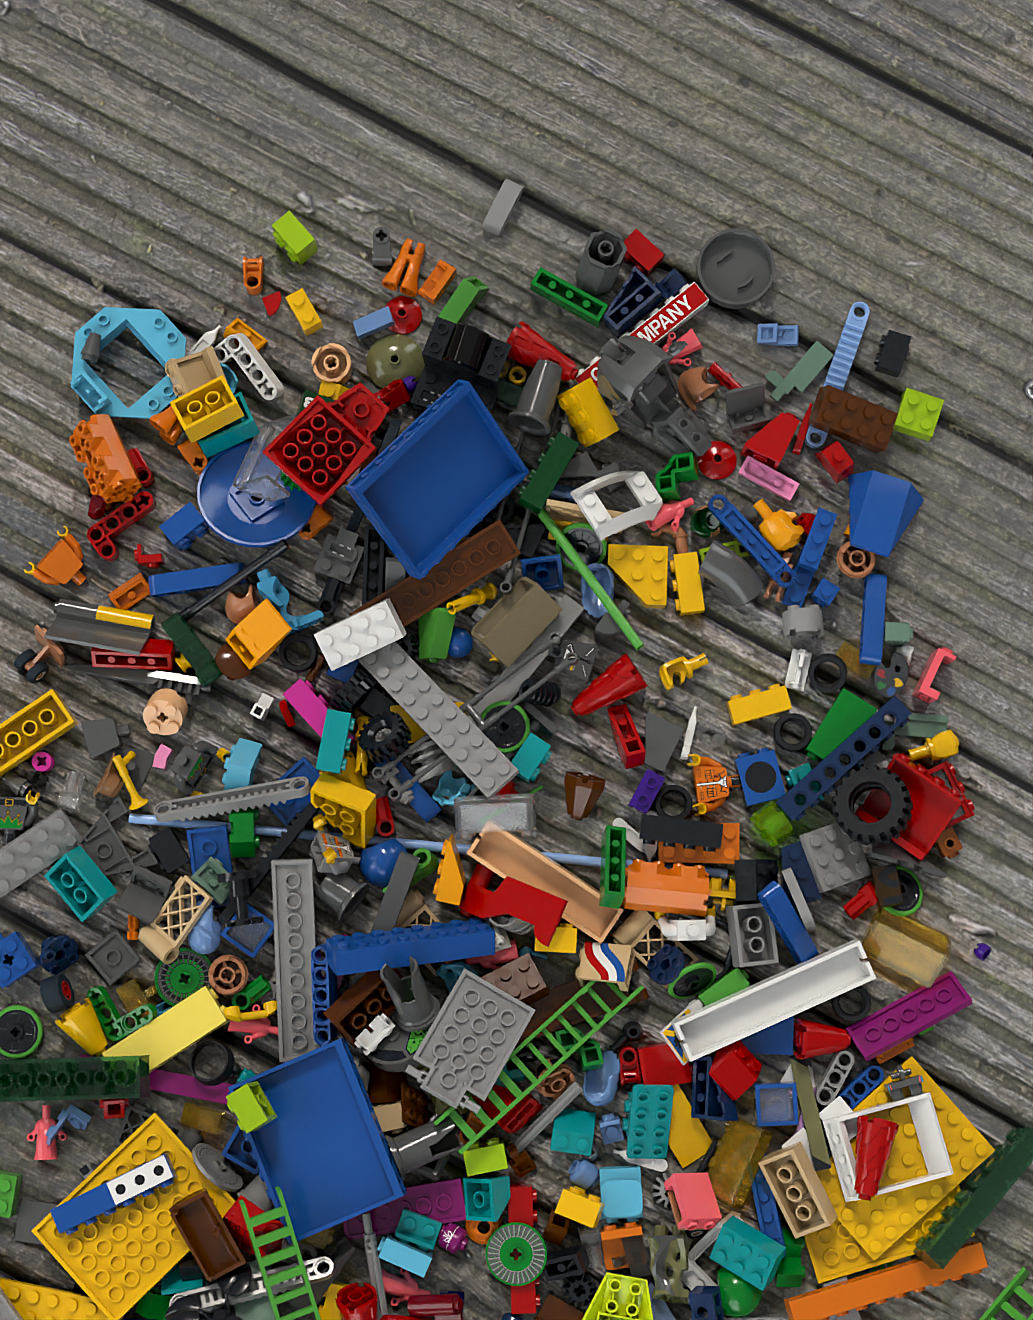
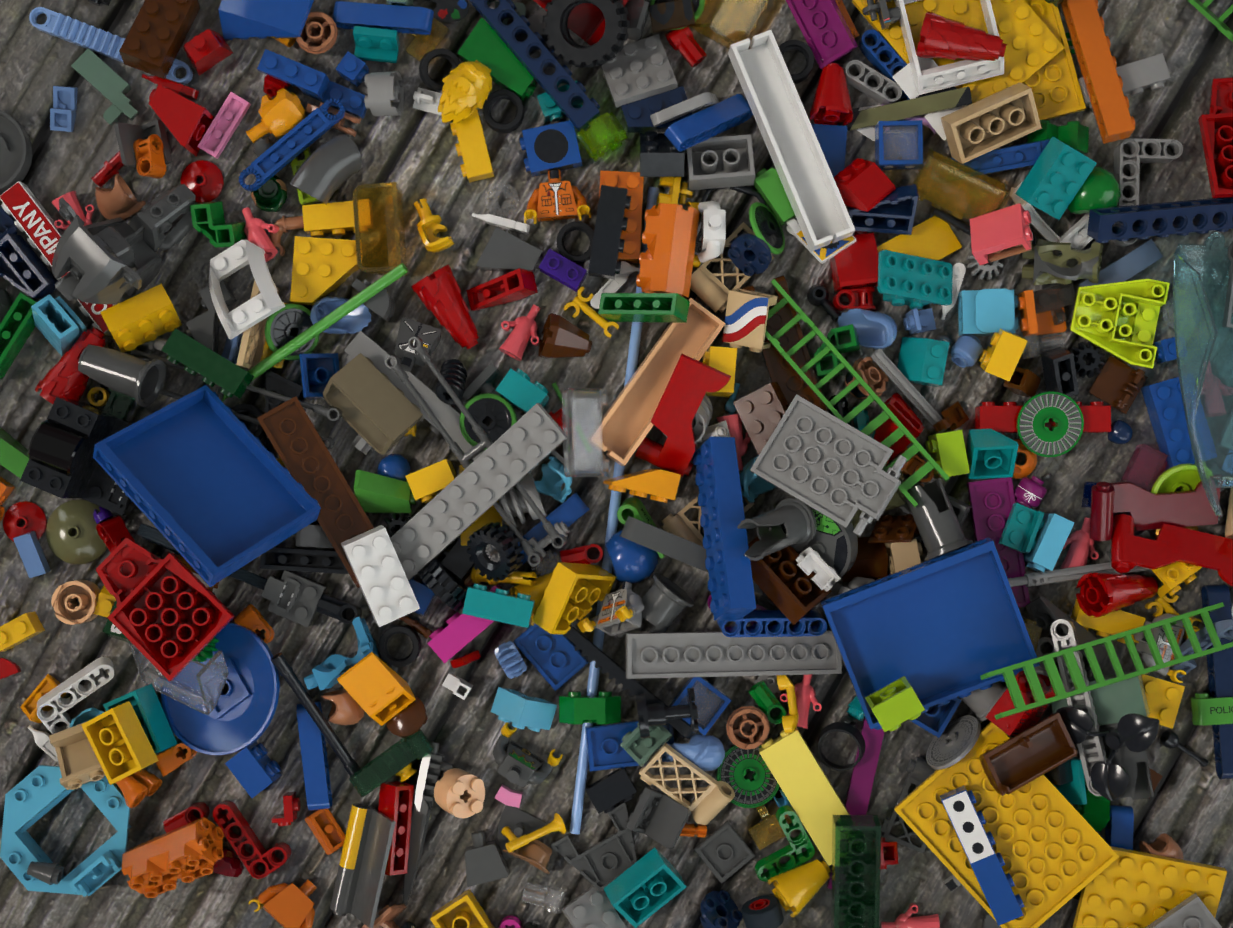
camera: 85 degrees left, 5 degrees up
medium blue bracket [46,1104,92,1145] -> none
light grey gear [153,777,311,822] -> none
clear yellow slope [180,1102,225,1134] -> none
yellow pin [446,582,497,614] -> none
none -> medium azure brick [31,294,87,356]
none -> orange piece [133,134,166,179]
none -> teal bracket [353,26,400,63]
none -> clear yellow windscreen [353,182,407,277]
none -> yellow brick [405,459,457,503]
none -> yellow head [438,60,492,124]
none -> medium blue gear [494,641,527,679]
none -> coral piece [499,305,540,361]
none -> yellow bar [564,286,619,338]

